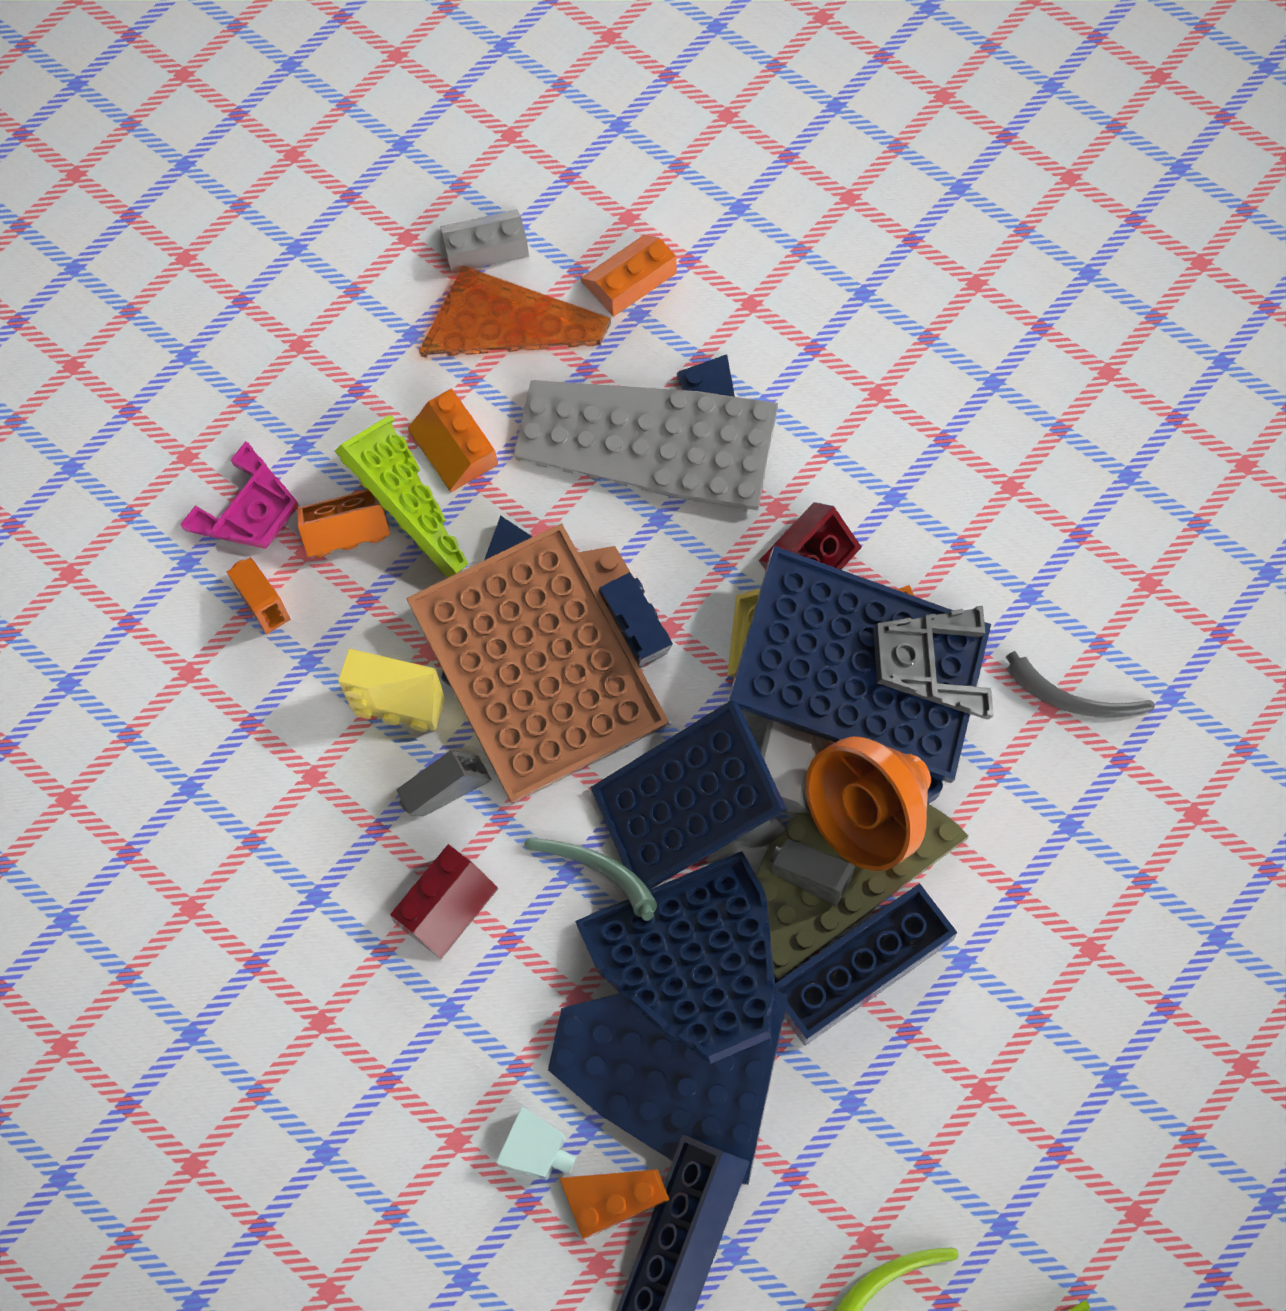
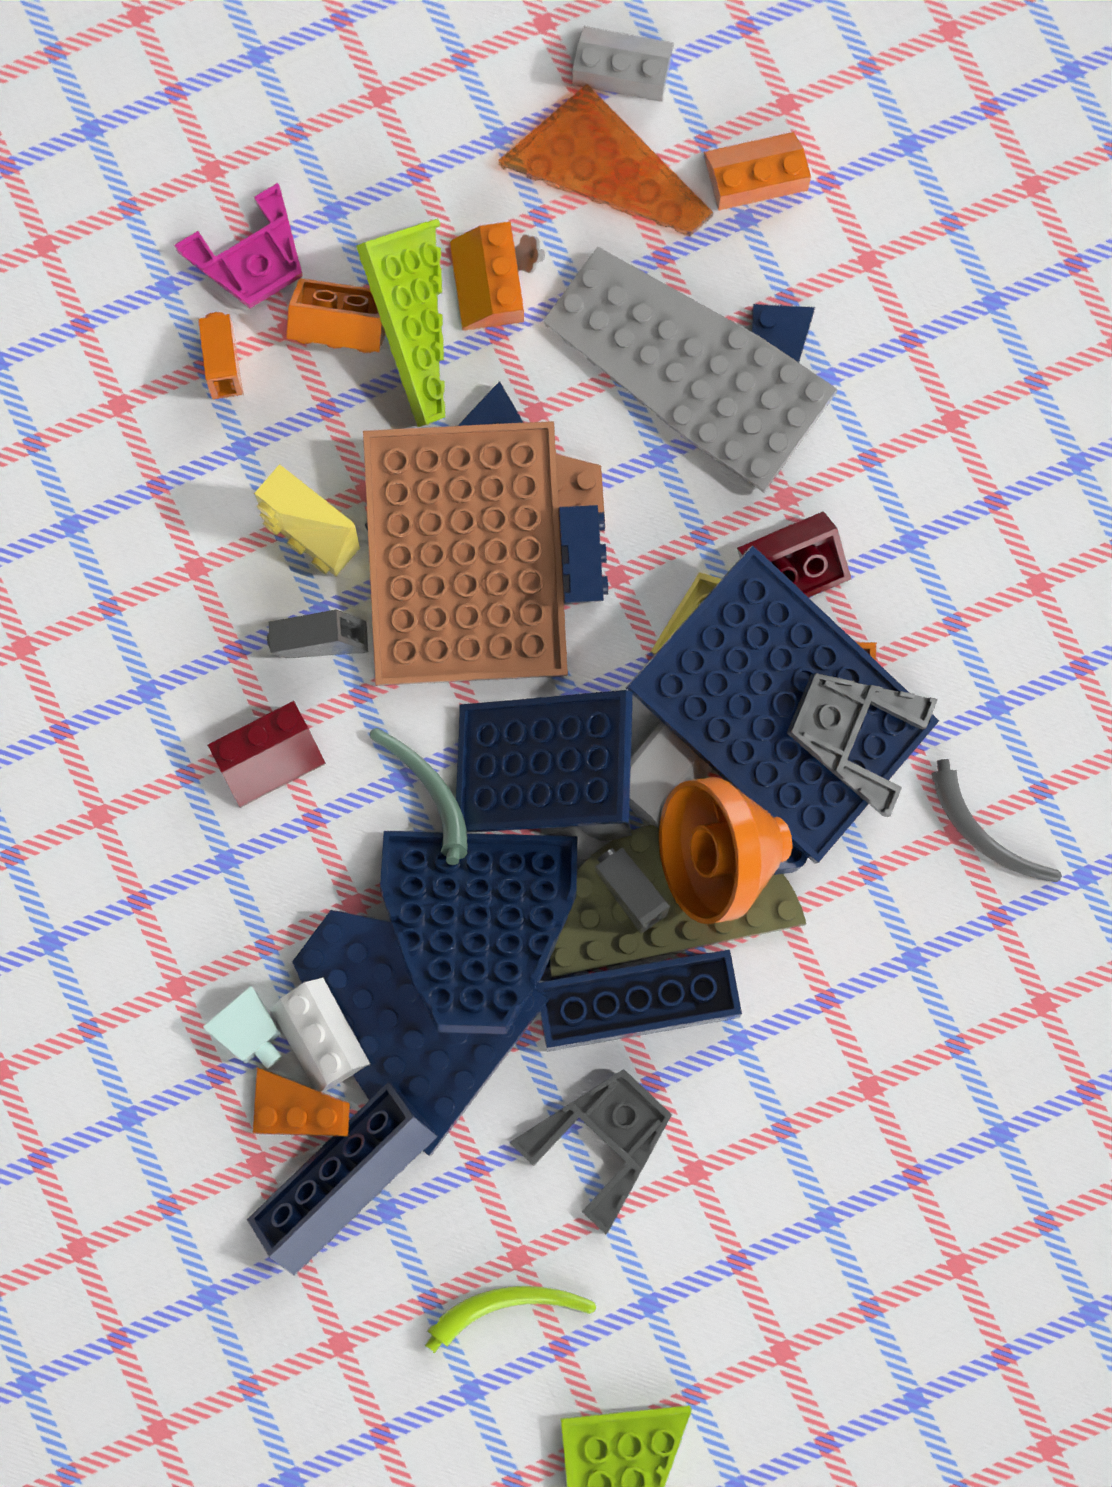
camera: 20 degrees right, 10 degrees up
none -> white slope [271,978,370,1093]
none -> dark grey wing [510,1069,672,1234]
none -> light grey plant [515,234,545,273]

